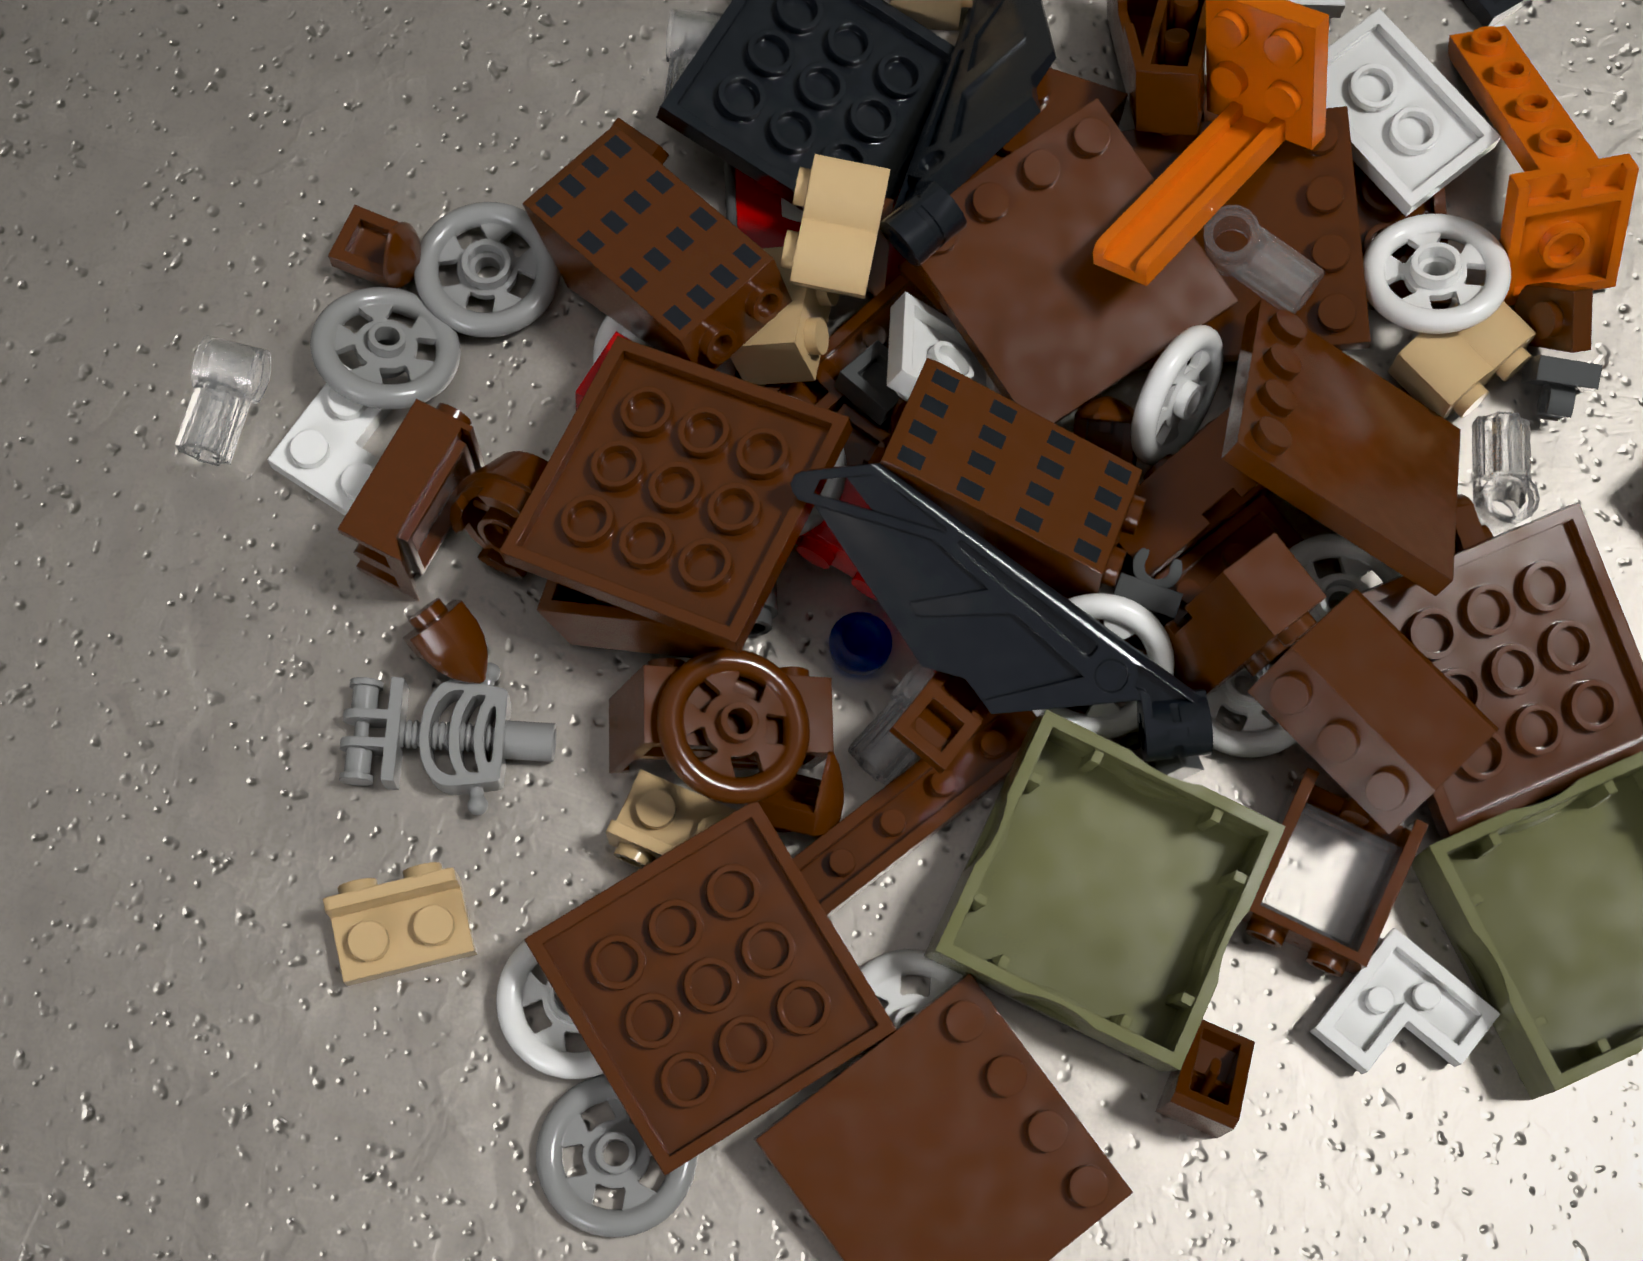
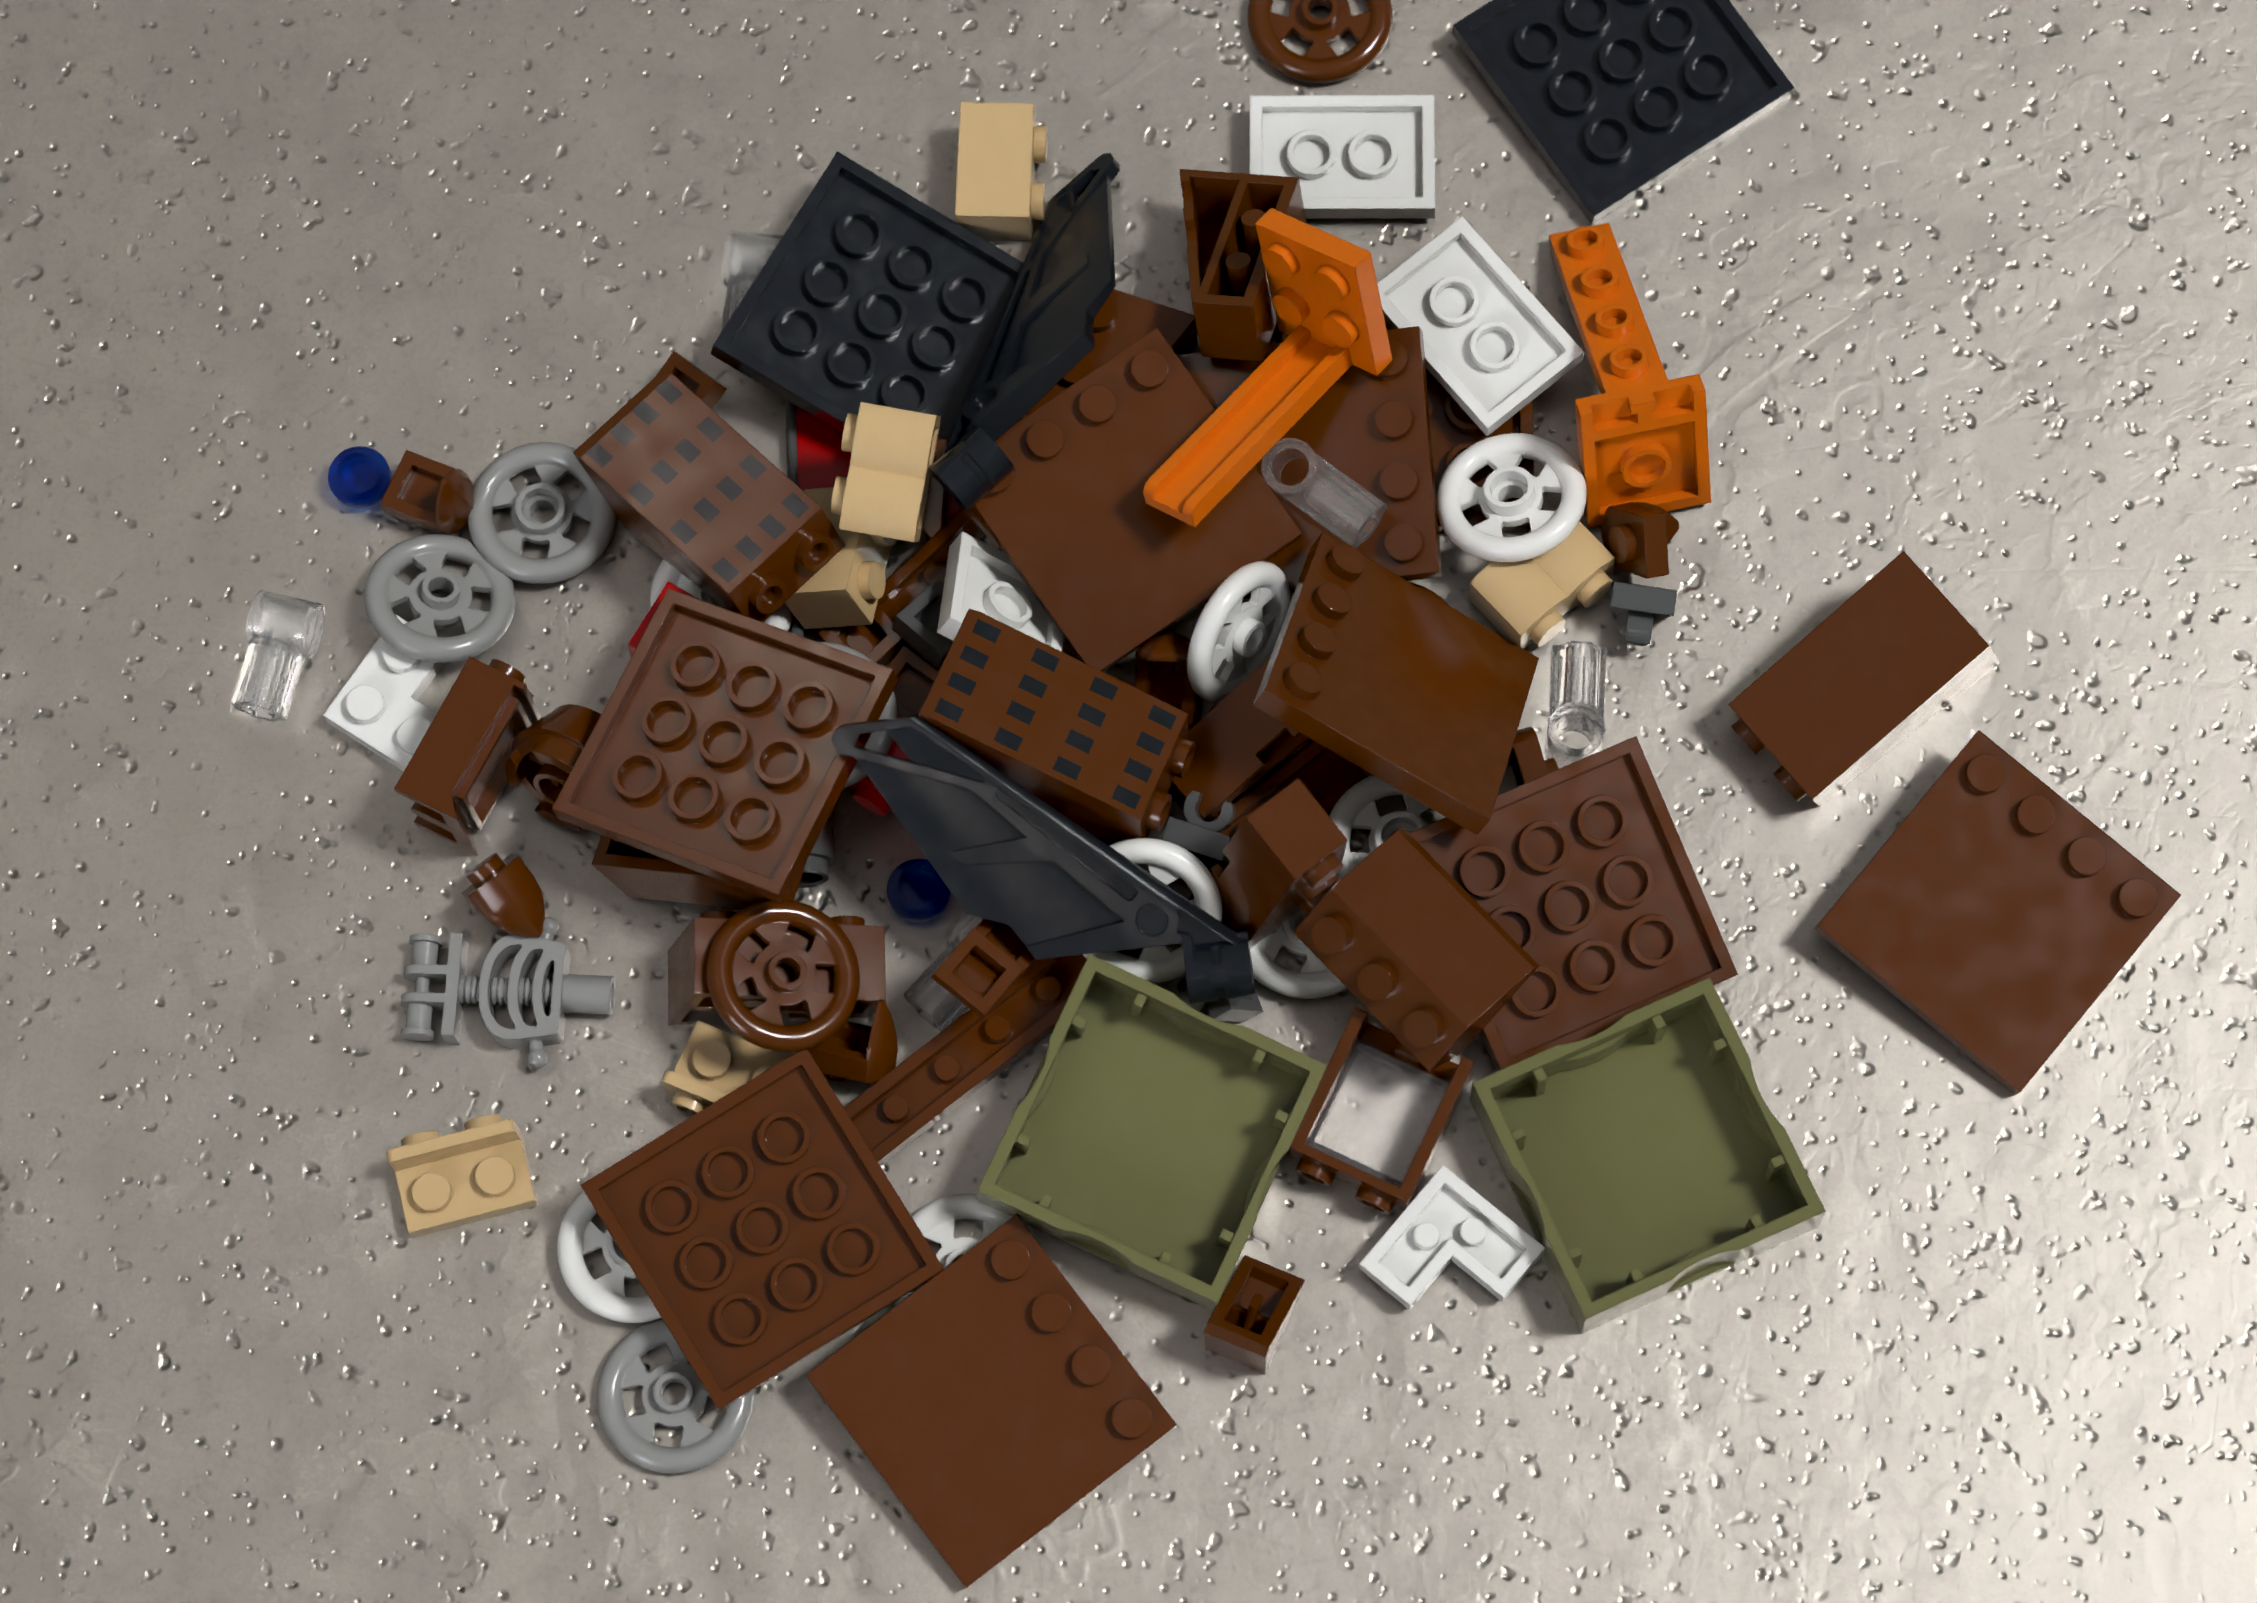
camera: 10 degrees right, 0 degrees up
none -> clear blue plate [328,446,391,508]

